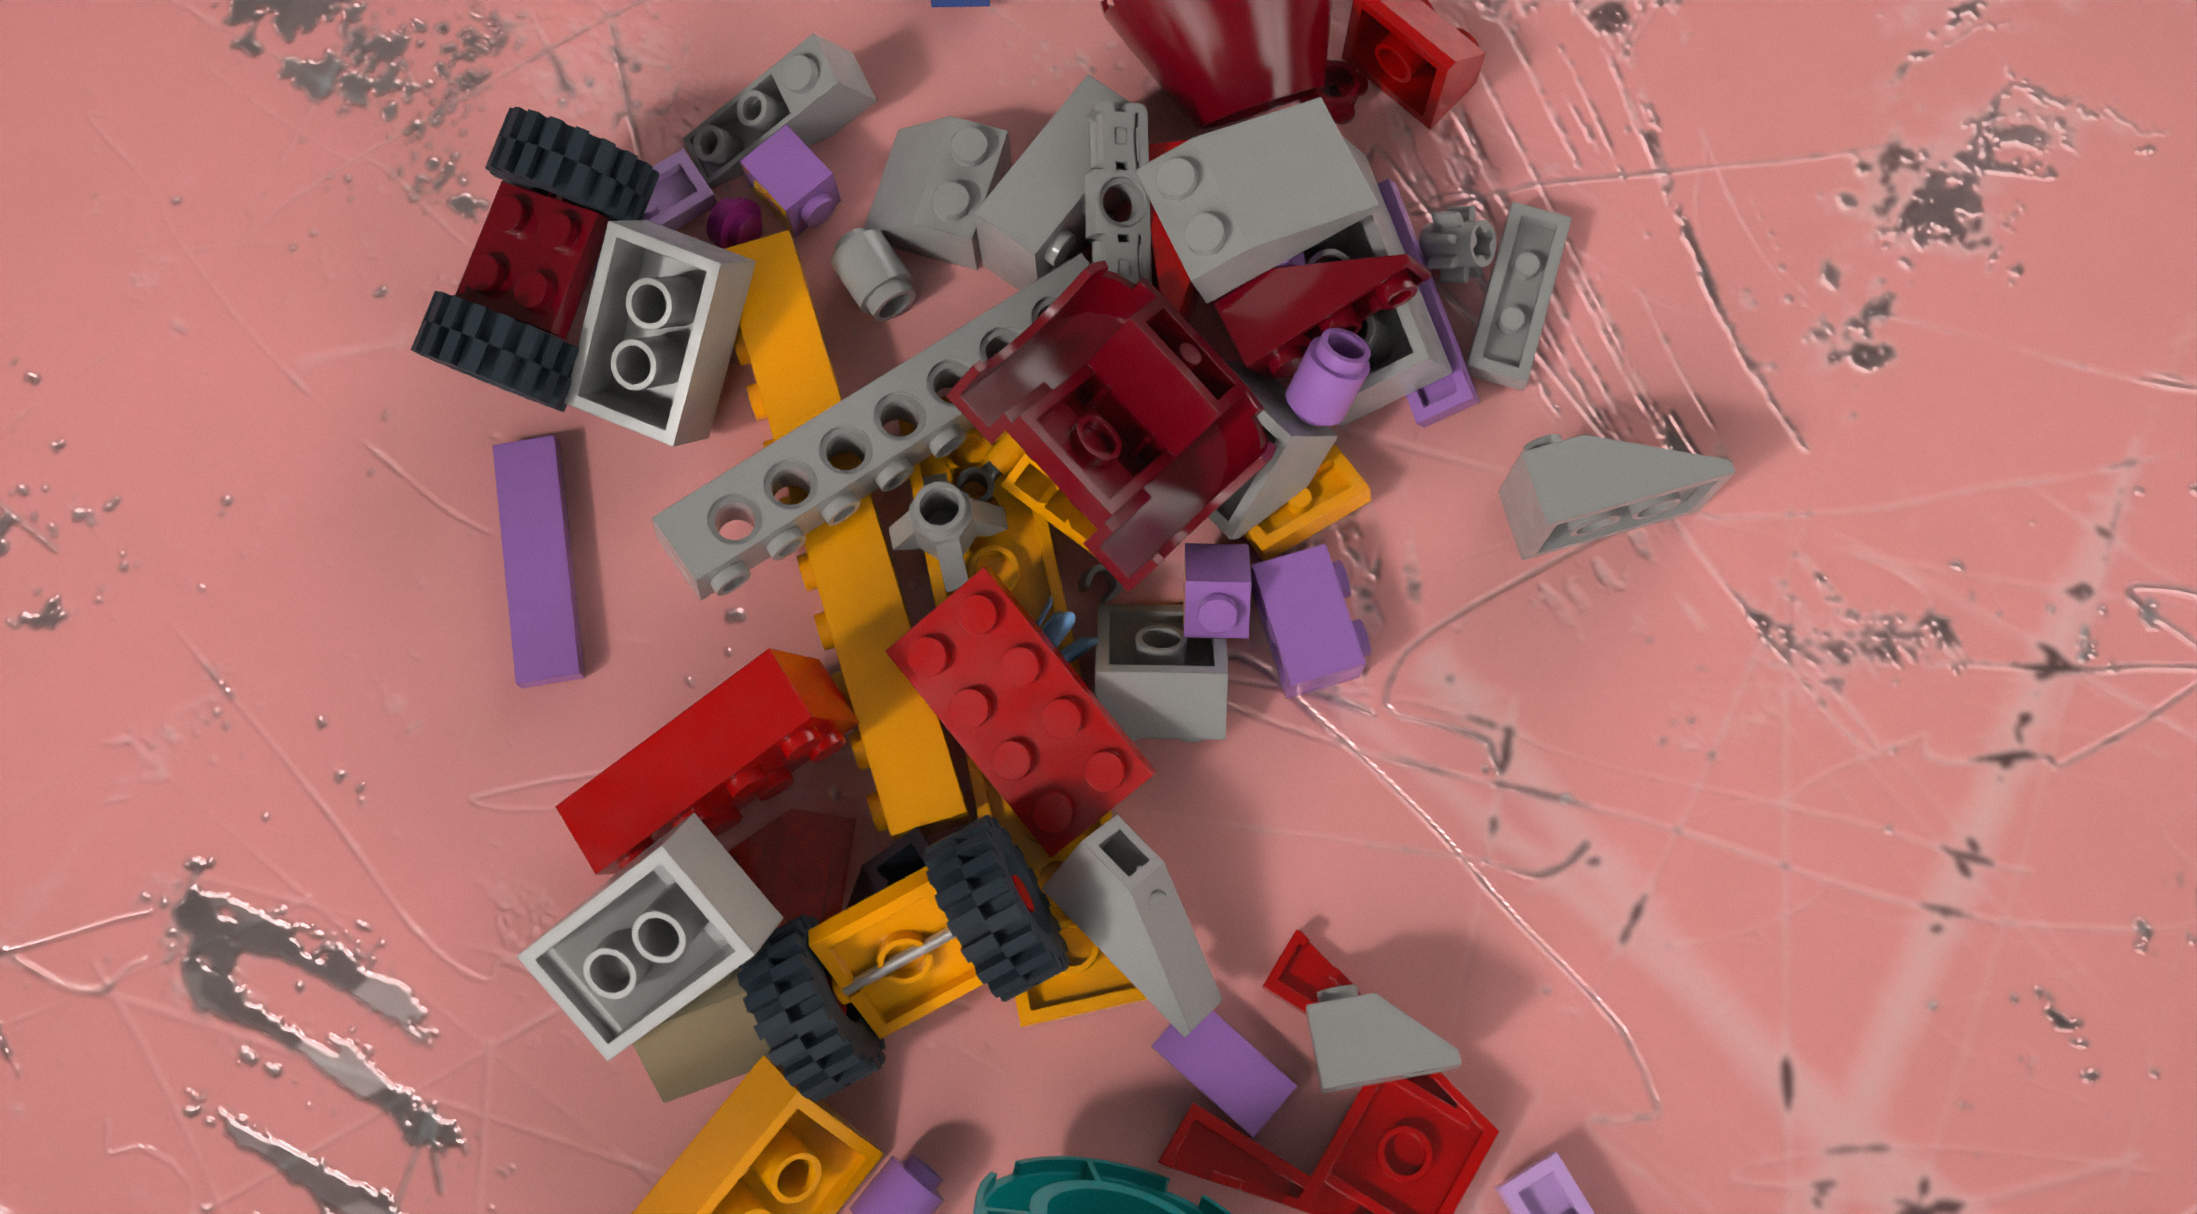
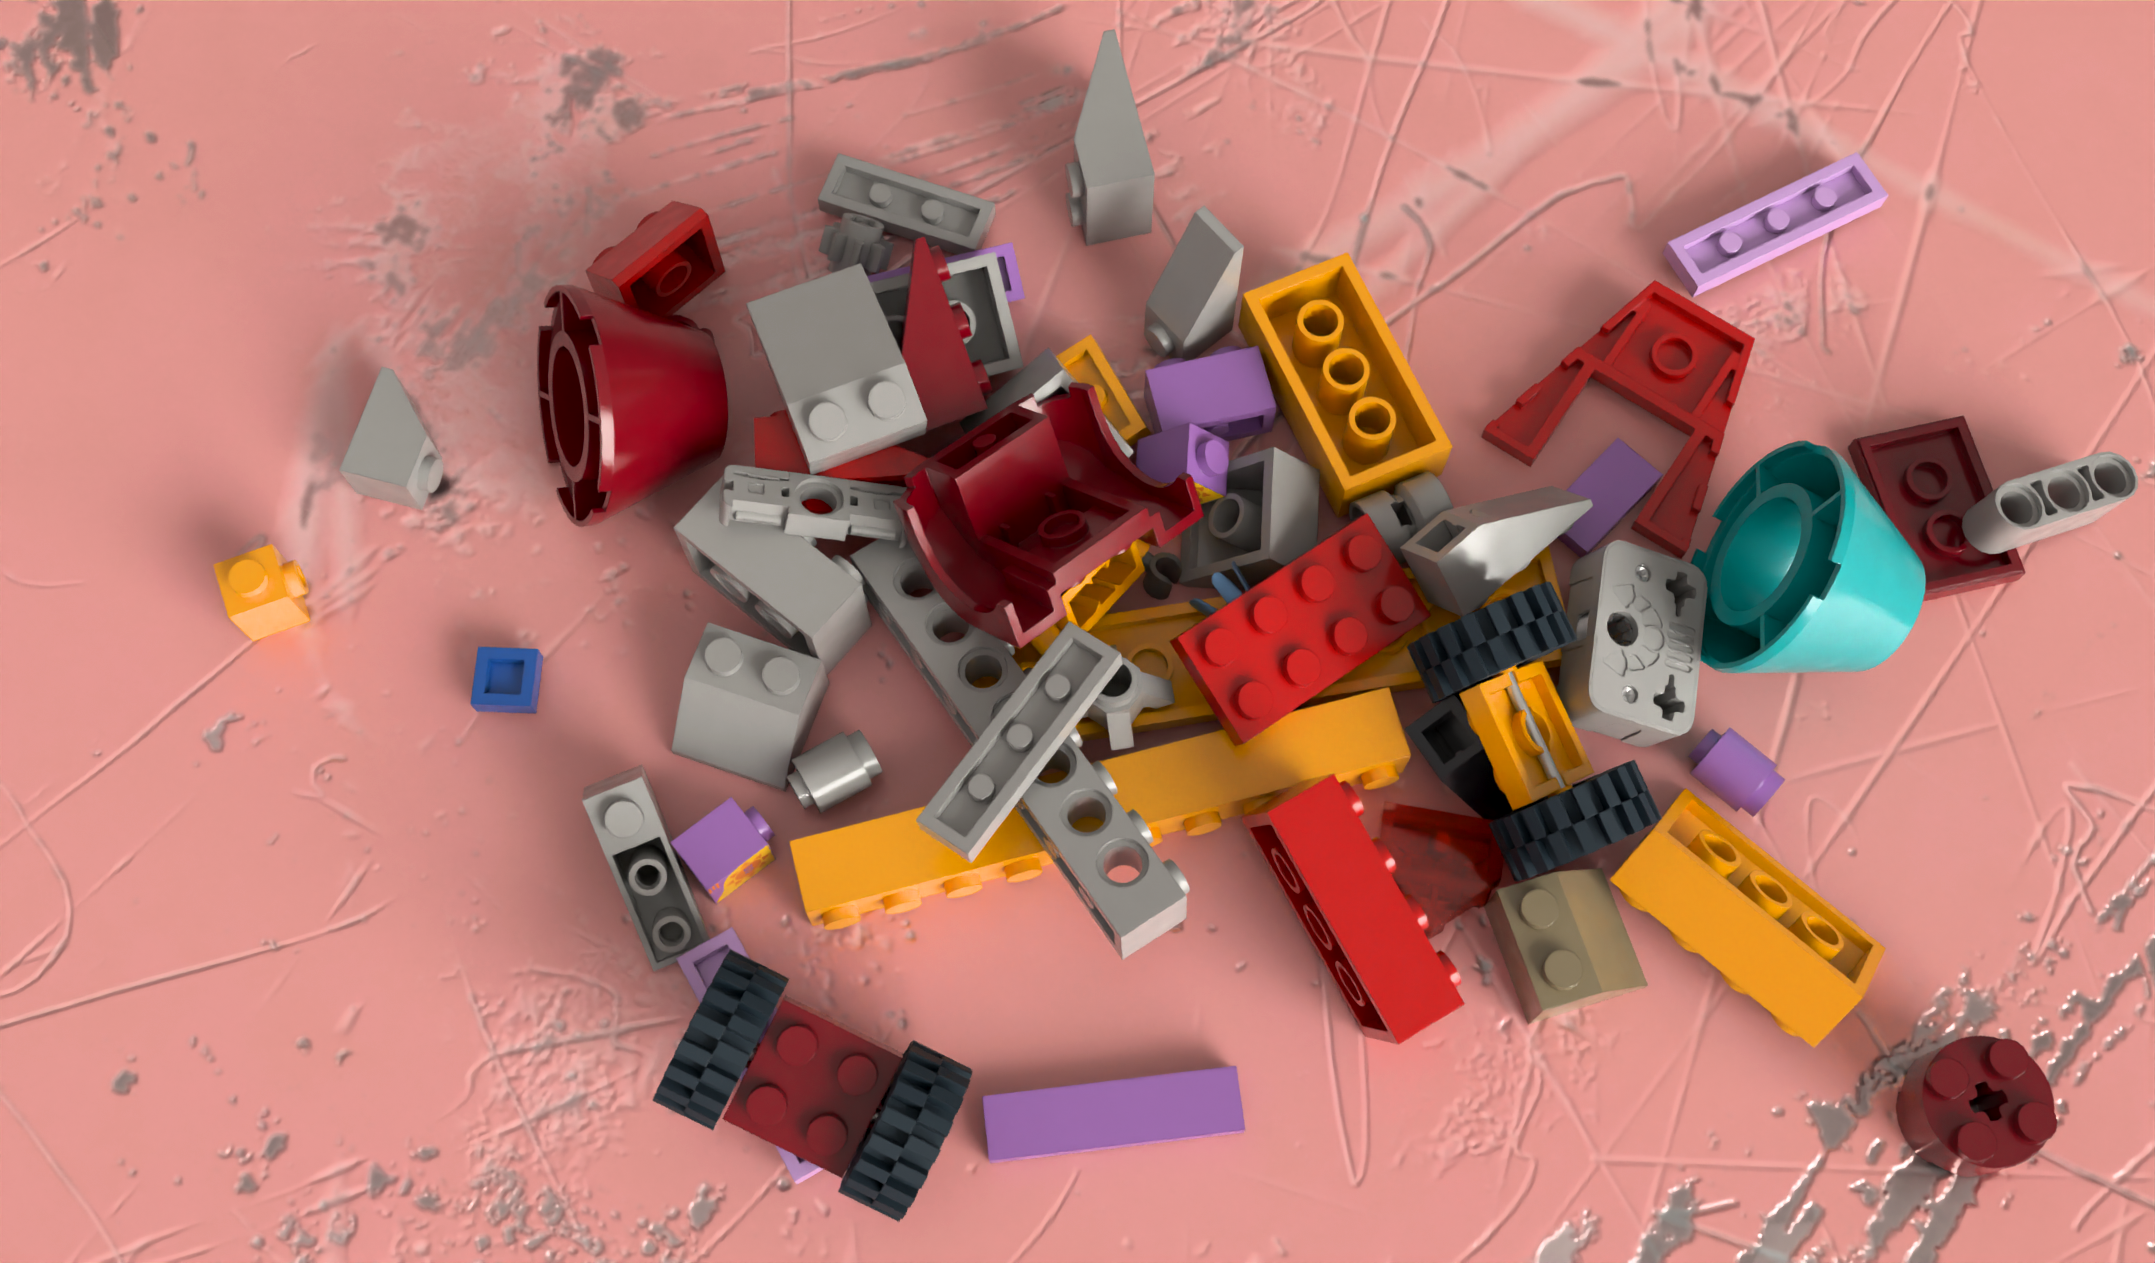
camera: 90 degrees left, 5 degrees down
light grey slope [516,813,783,1061] -> none
light grey brick [564,220,756,447] -> none
magenta plate [706,197,762,249] -> none
medium lavender brick [1286,328,1371,426] -> none
light grey slope [1305,985,1461,1093] -> none
none -> light grey plate [916,621,1123,863]
none -> light grey slope [1144,206,1244,361]
none -> light orange brick [1238,252,1453,518]
none -> light grey wheel [1349,471,1453,565]
none -> light grey axle [1556,540,1707,747]

